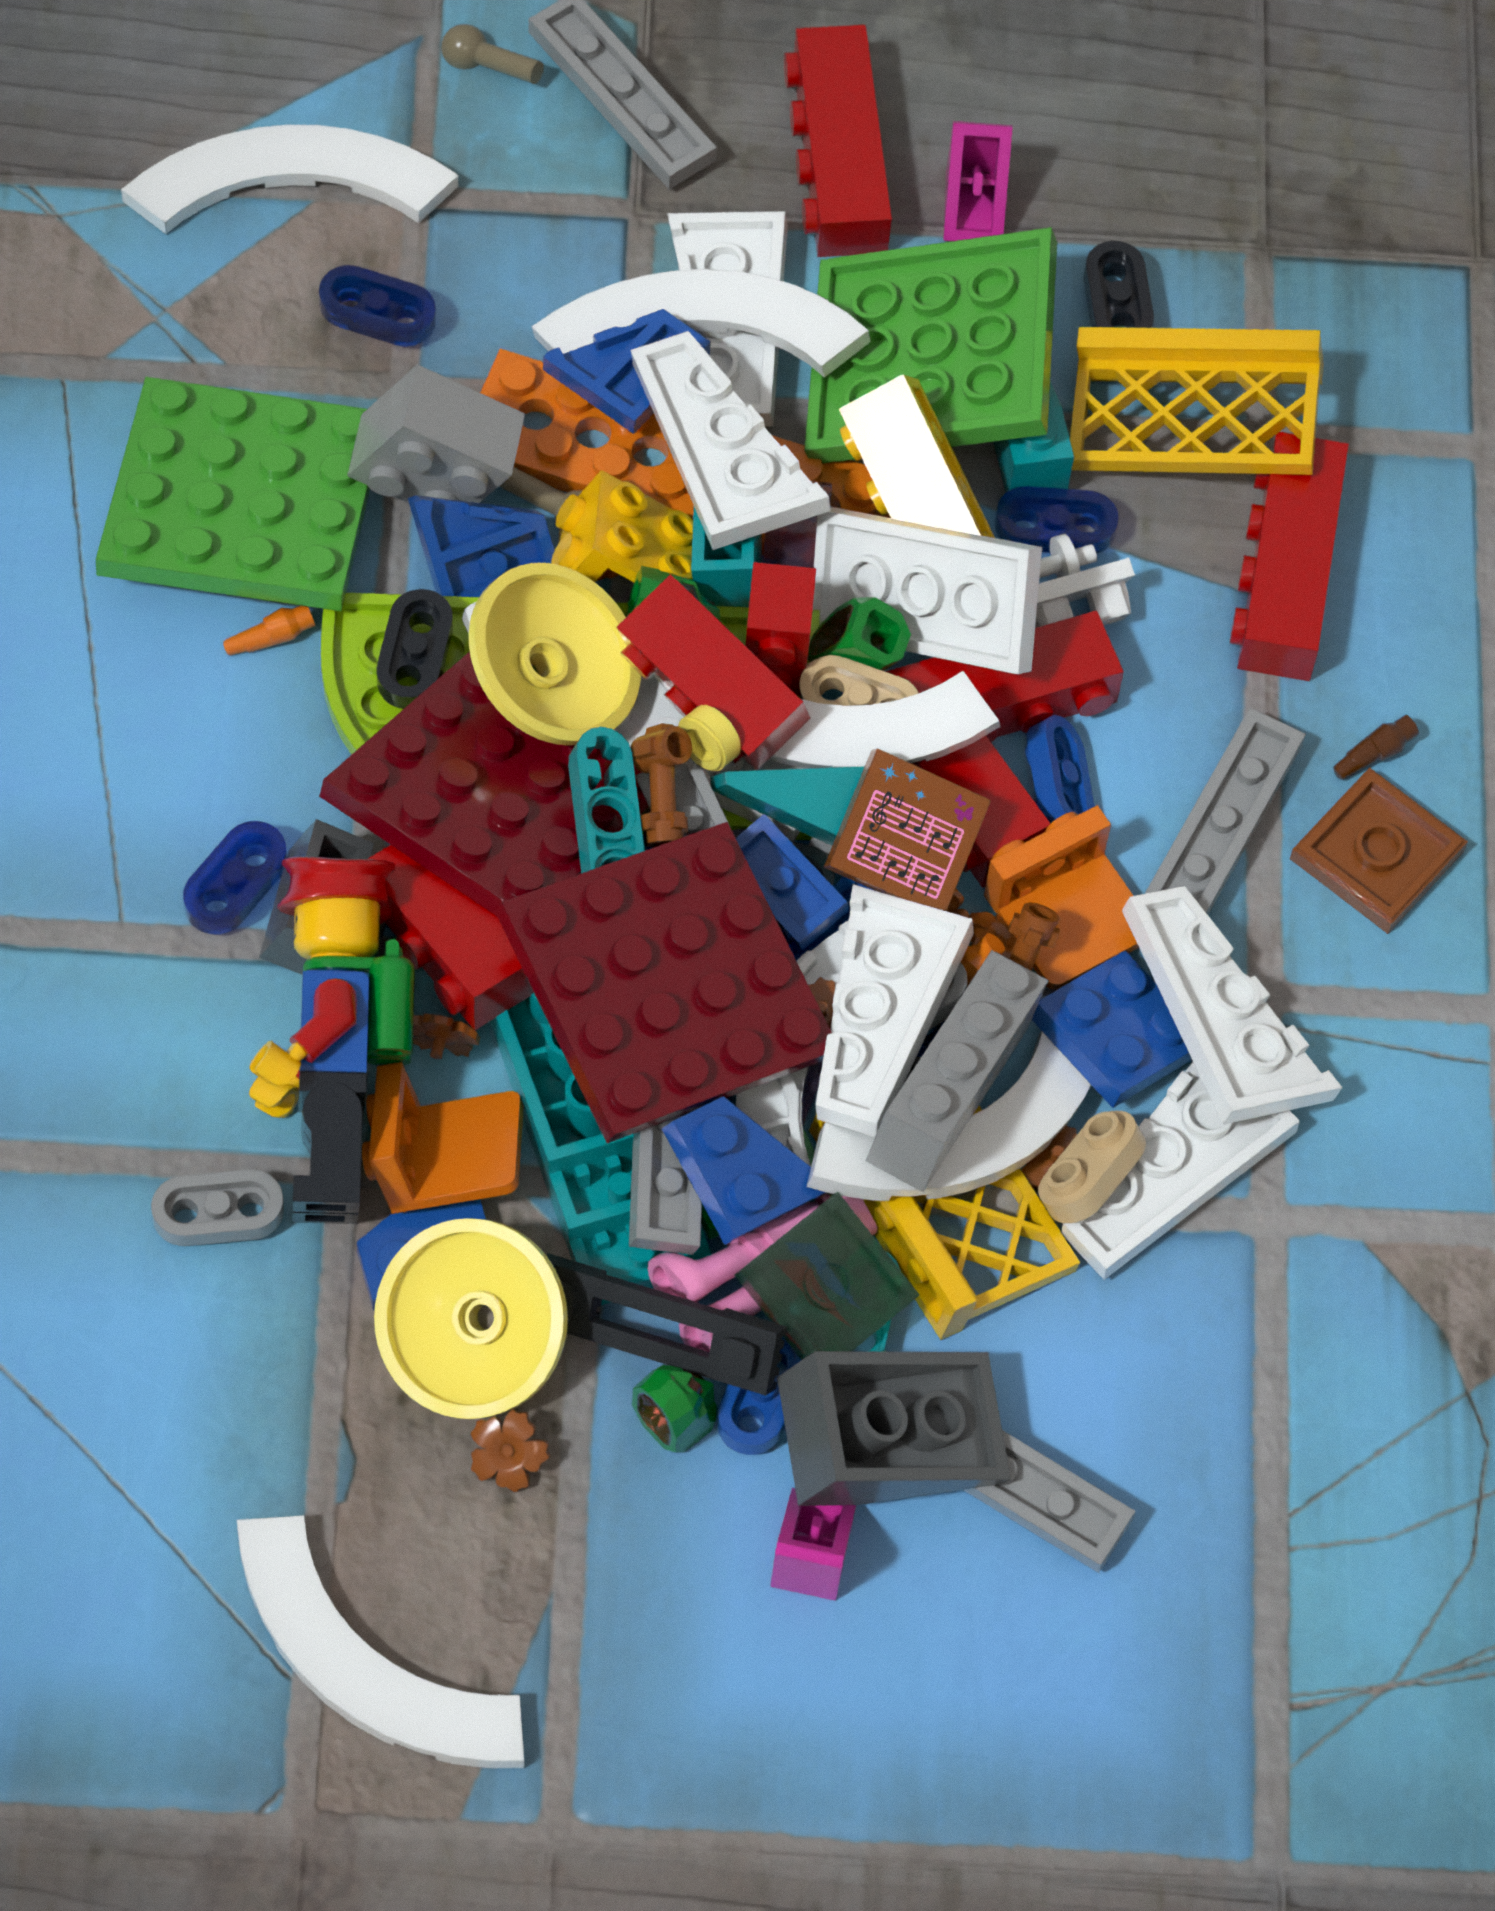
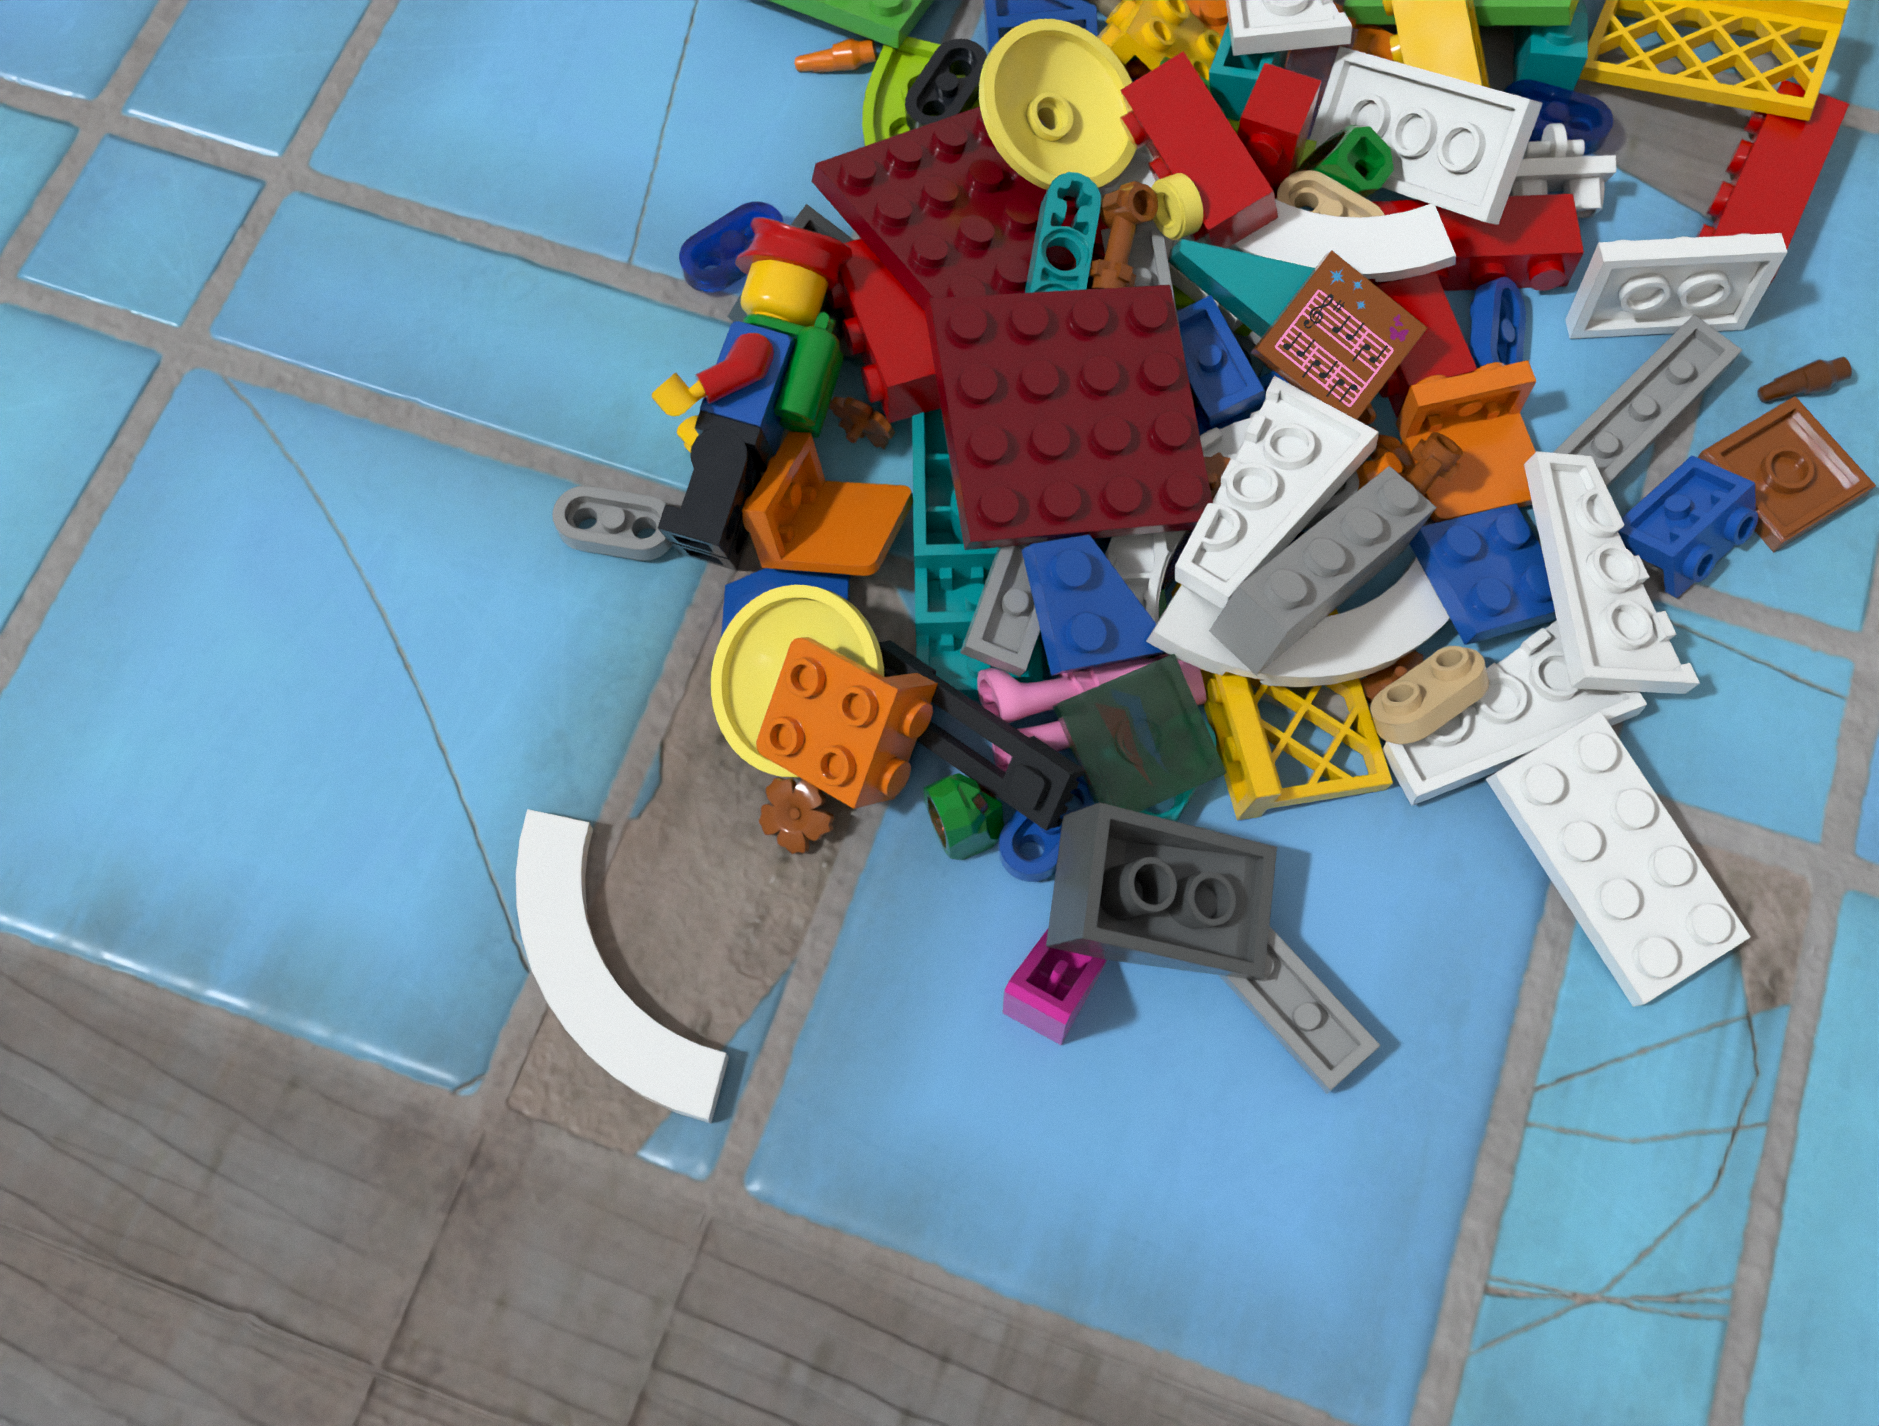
camera: 25 degrees right, 5 degrees up
none -> orange bracket [756,637,938,809]
none -> white plate [1486,711,1751,1007]
none -> white plate [1565,233,1787,339]
none -> blue bracket [1618,455,1758,598]

